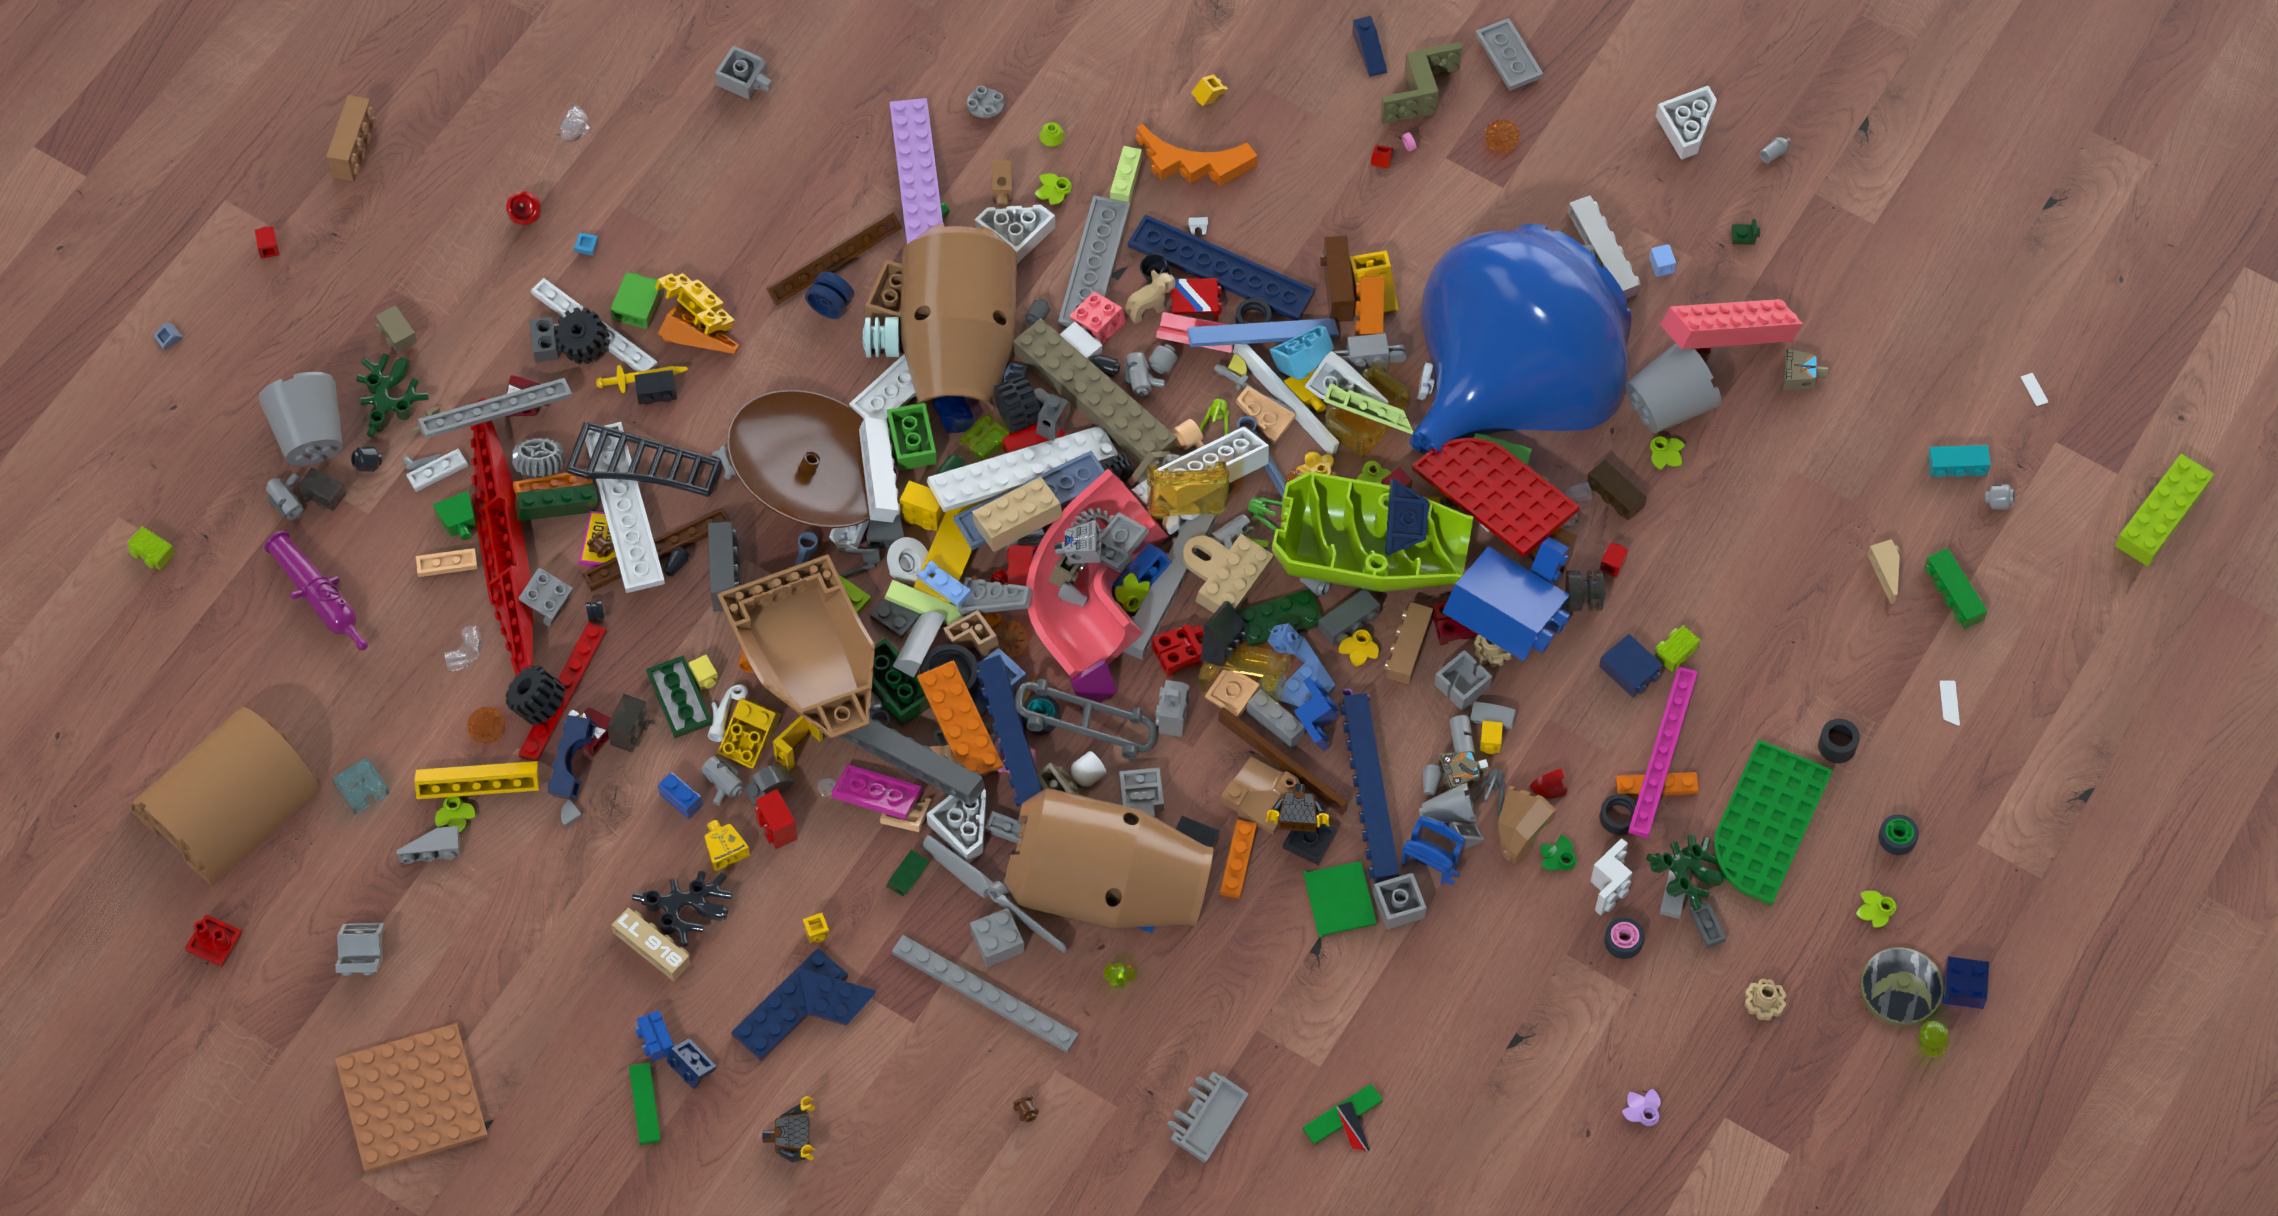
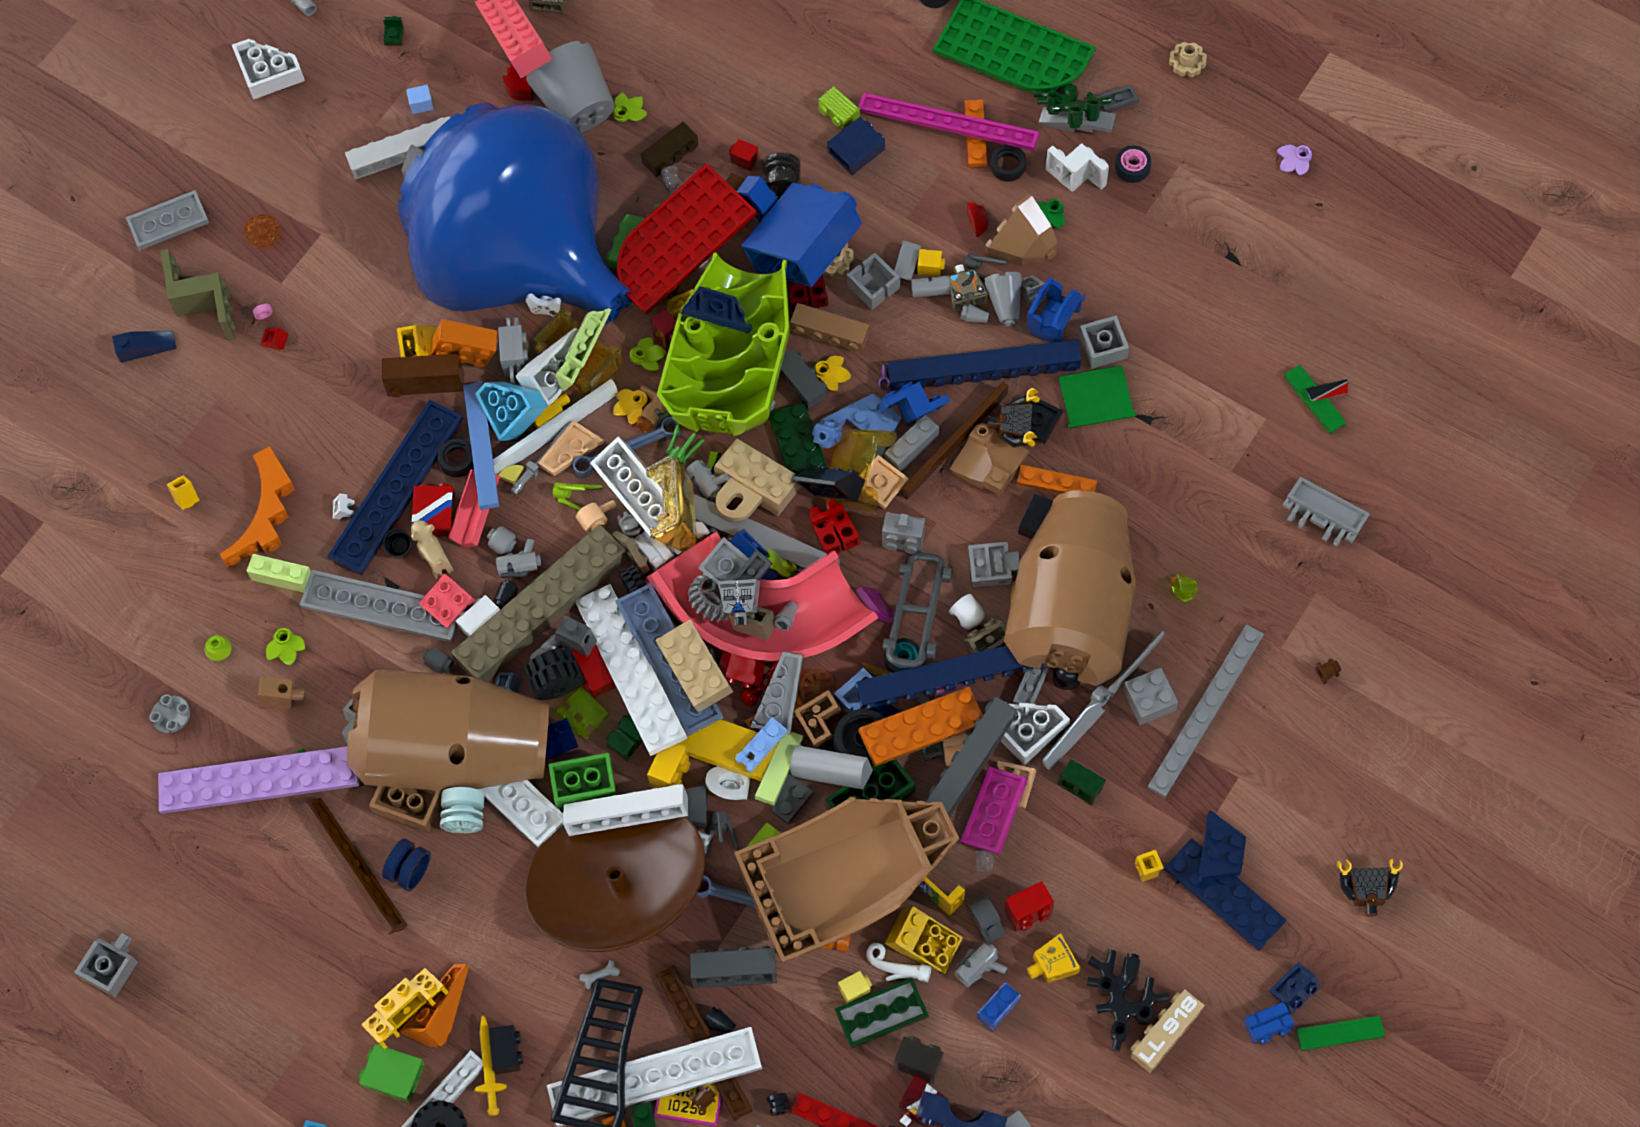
camera: 85 degrees left, 5 degrees up
white brick [974,205,1055,264] -> none

